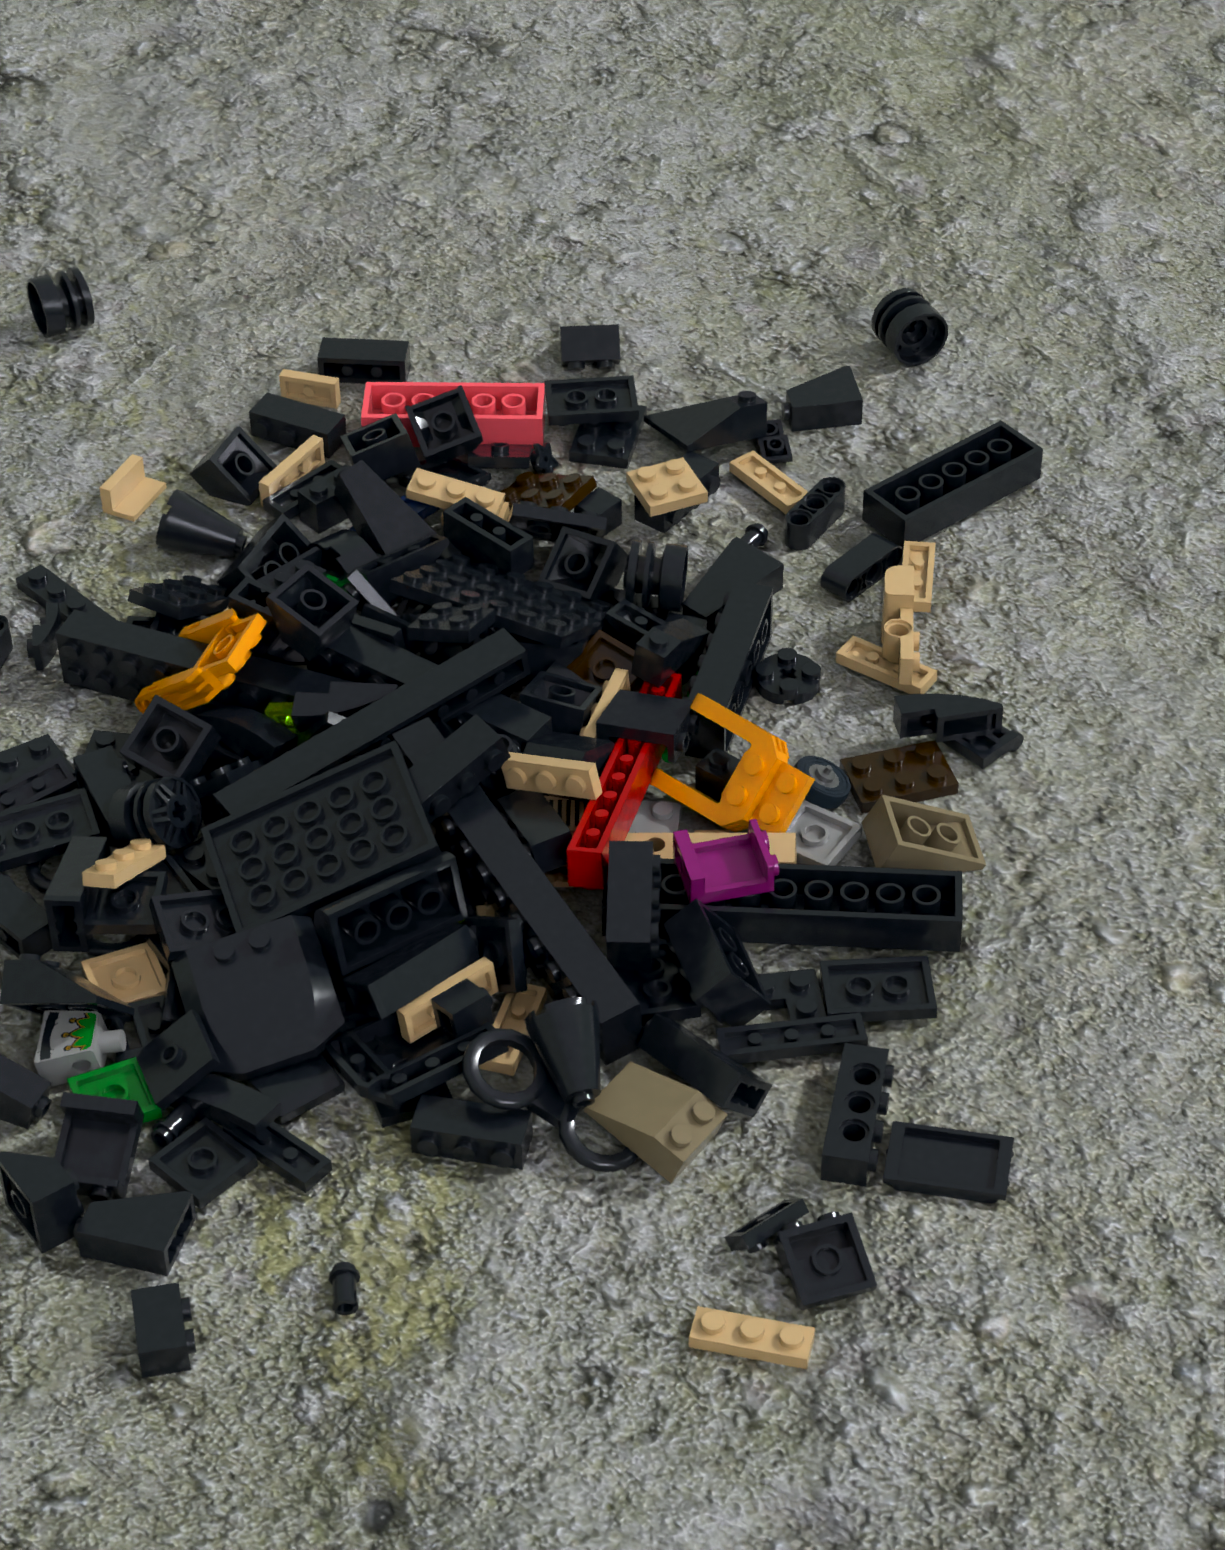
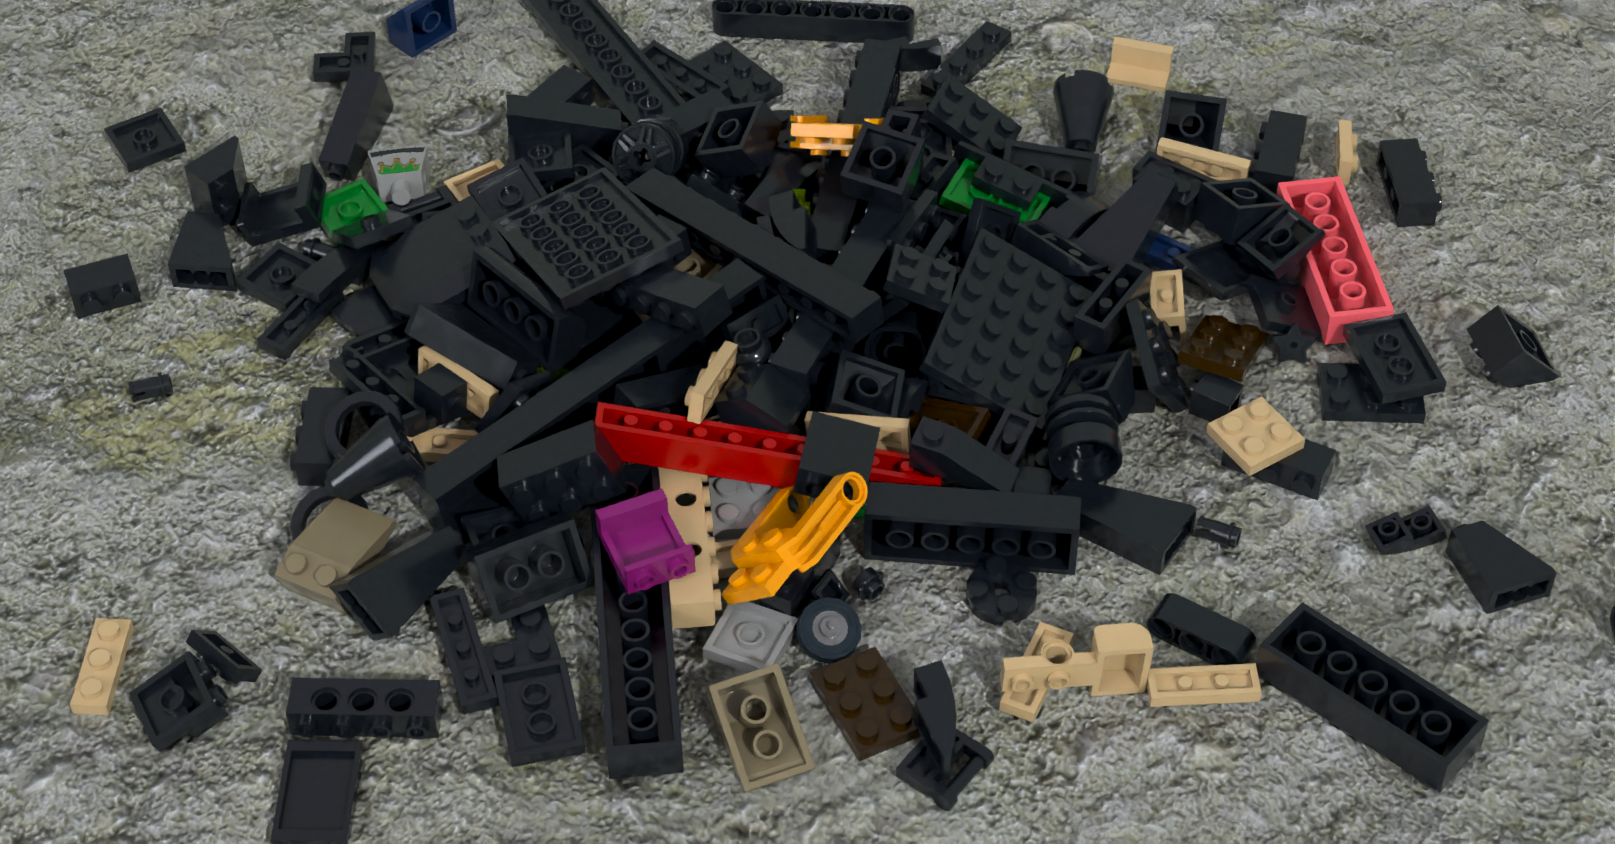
camera: 80 degrees right, 5 degrees up
black slope [0,954,135,1016] -> none
tan plate [82,838,166,889] -> none
tan plate [406,468,505,516] -> none
black slope [644,391,768,452] -> none
tan plate [729,451,808,514] -> none
black beam [785,477,846,551] -> none

